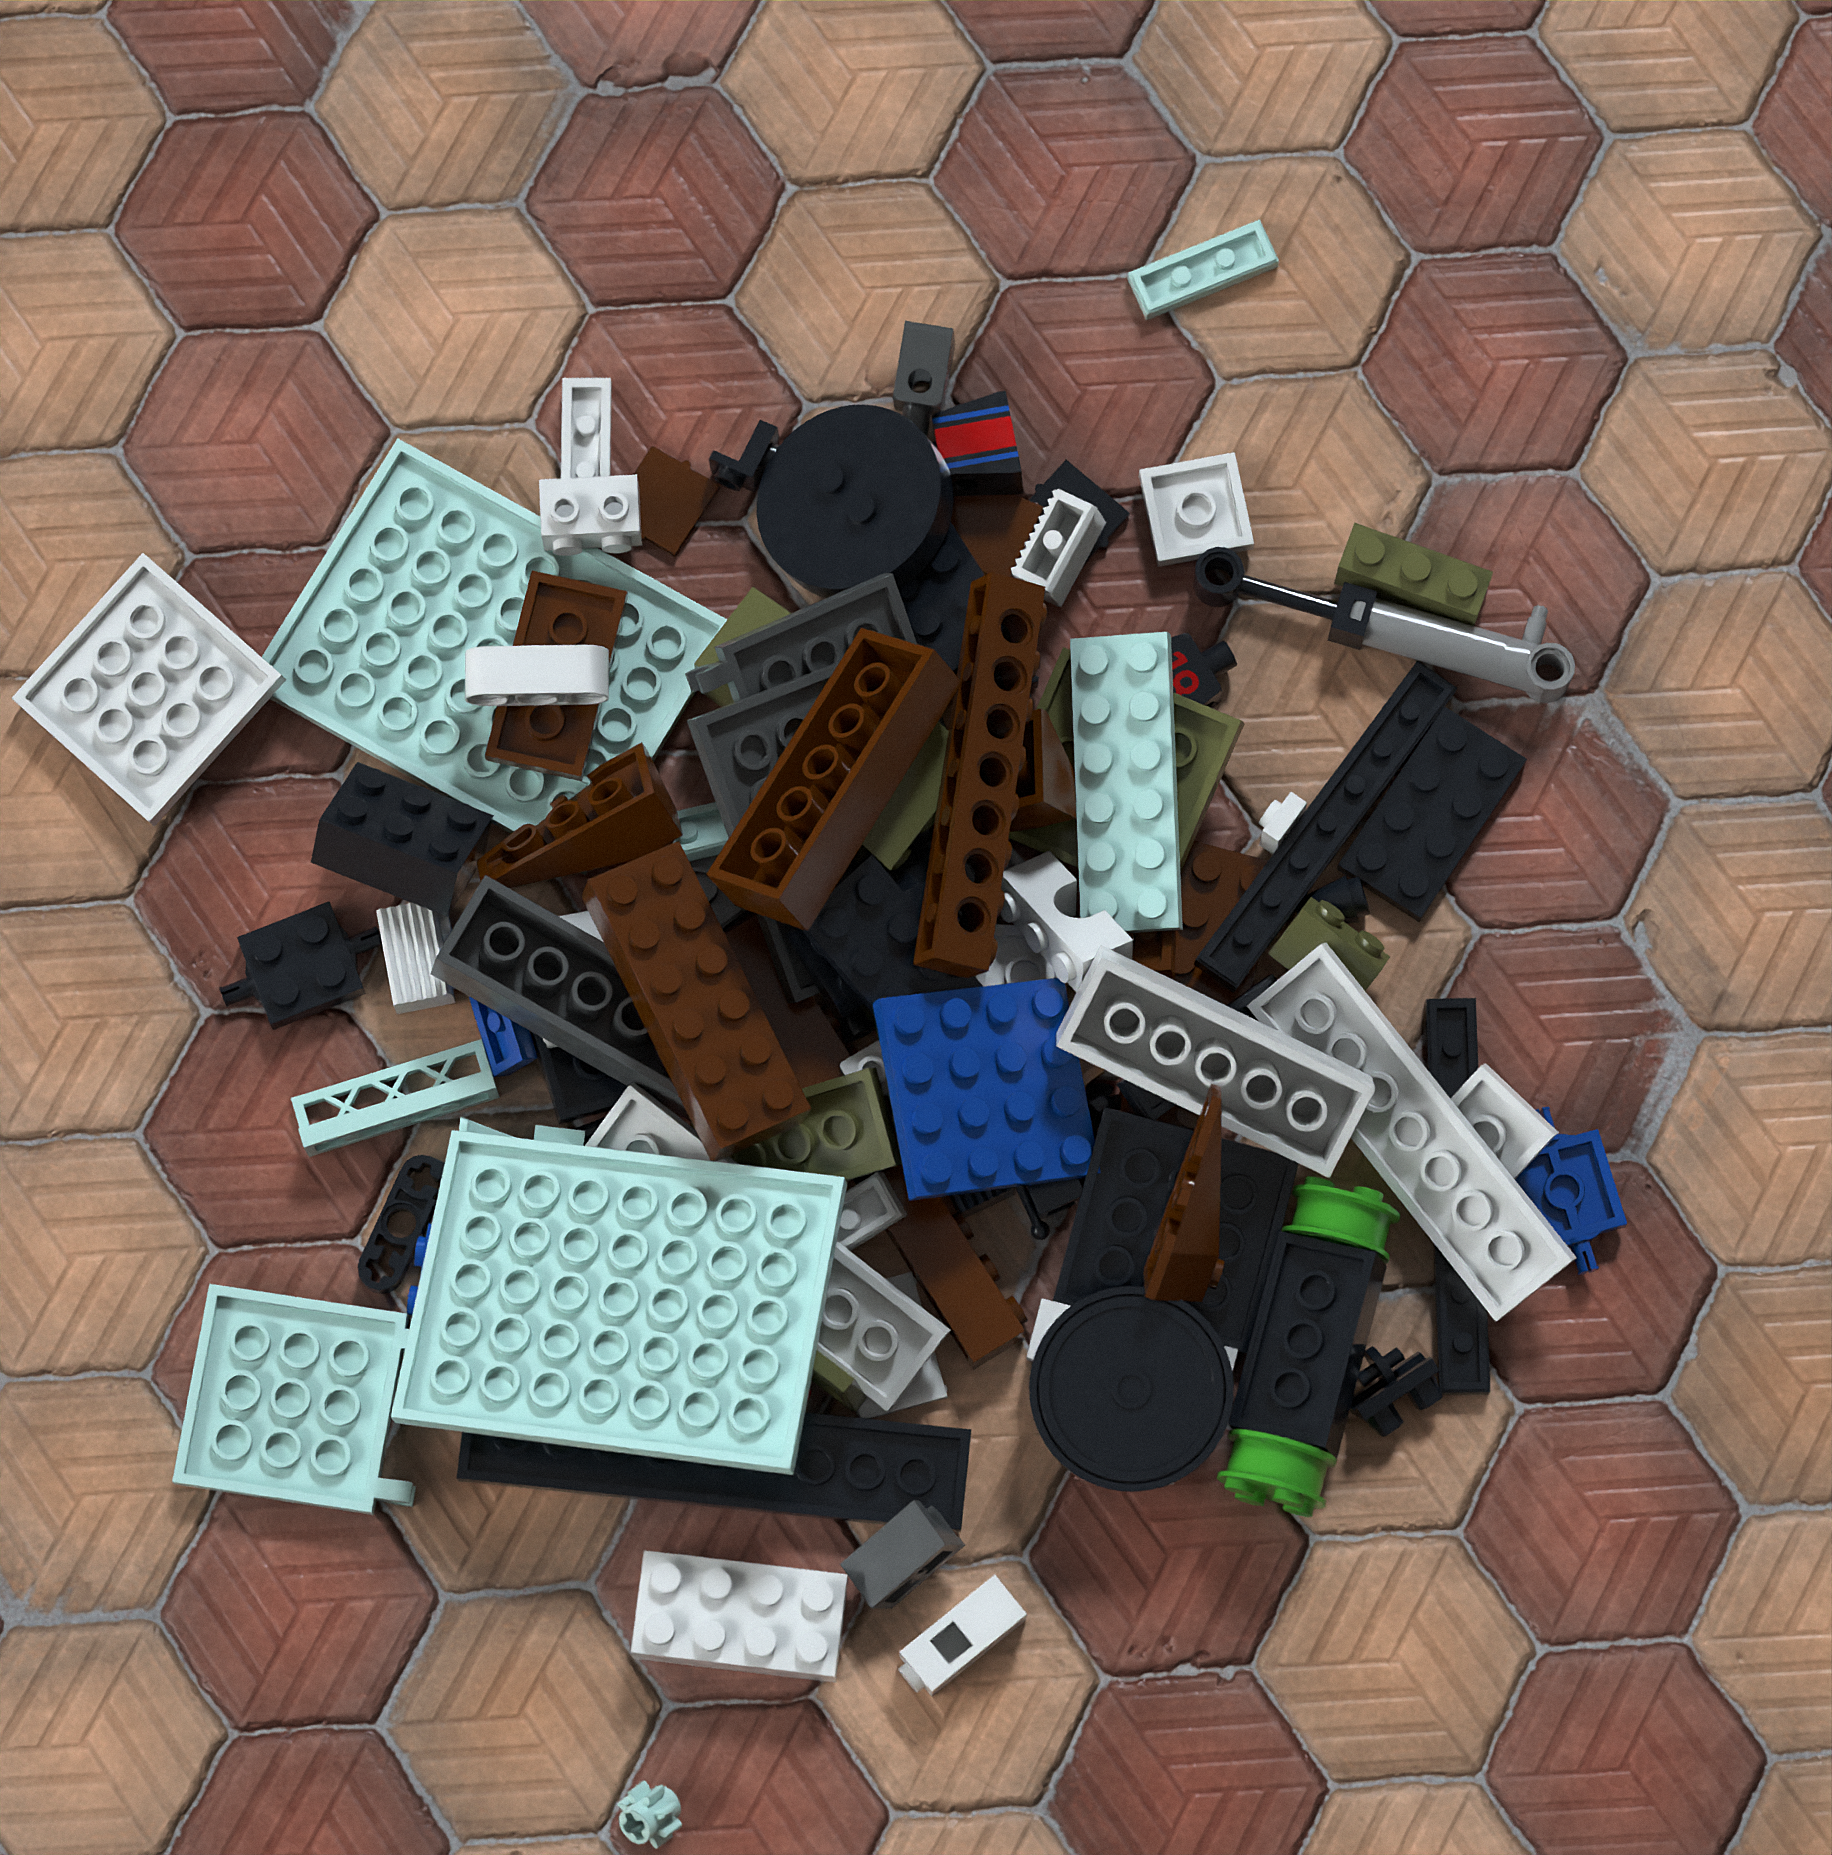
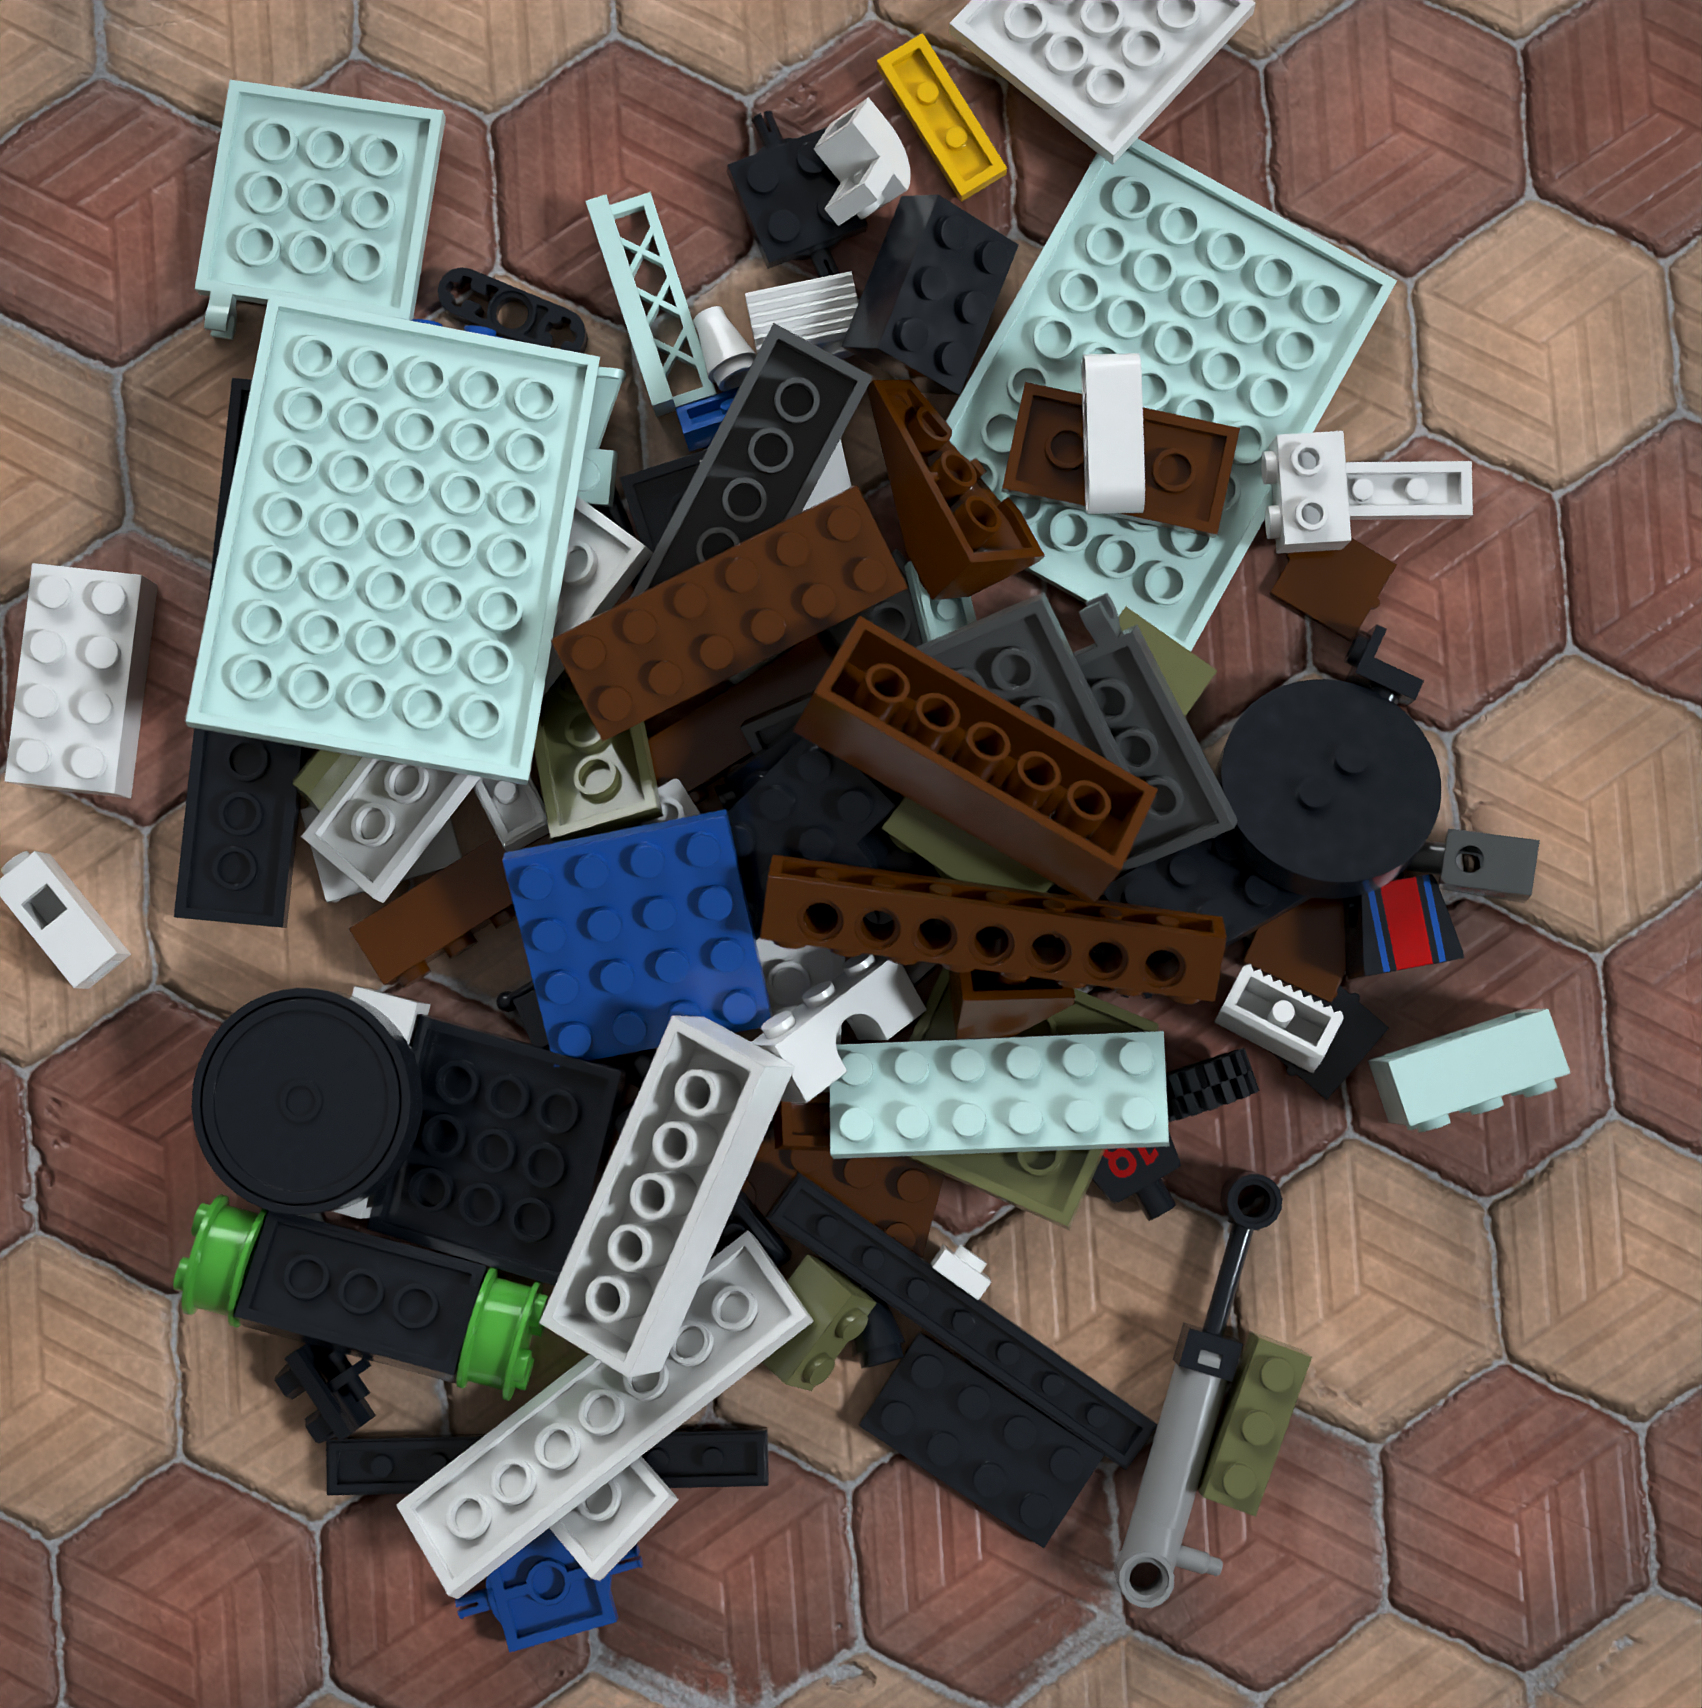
camera: 90 degrees right, 10 degrees up
dark grey hinge [840,1500,965,1609] -> none
light aqua tile [1127,219,1279,320] -> none
white plate [1139,452,1254,567] -> none
reddish brown wedge [1144,1084,1225,1302] -> none
none -> white cone [693,306,757,391]
none -> white brick [814,97,911,226]
none -> yellow plate [877,33,1007,202]
none -> black tyre [1166,1048,1260,1122]
none -> light aqua brick [1368,1009,1570,1133]

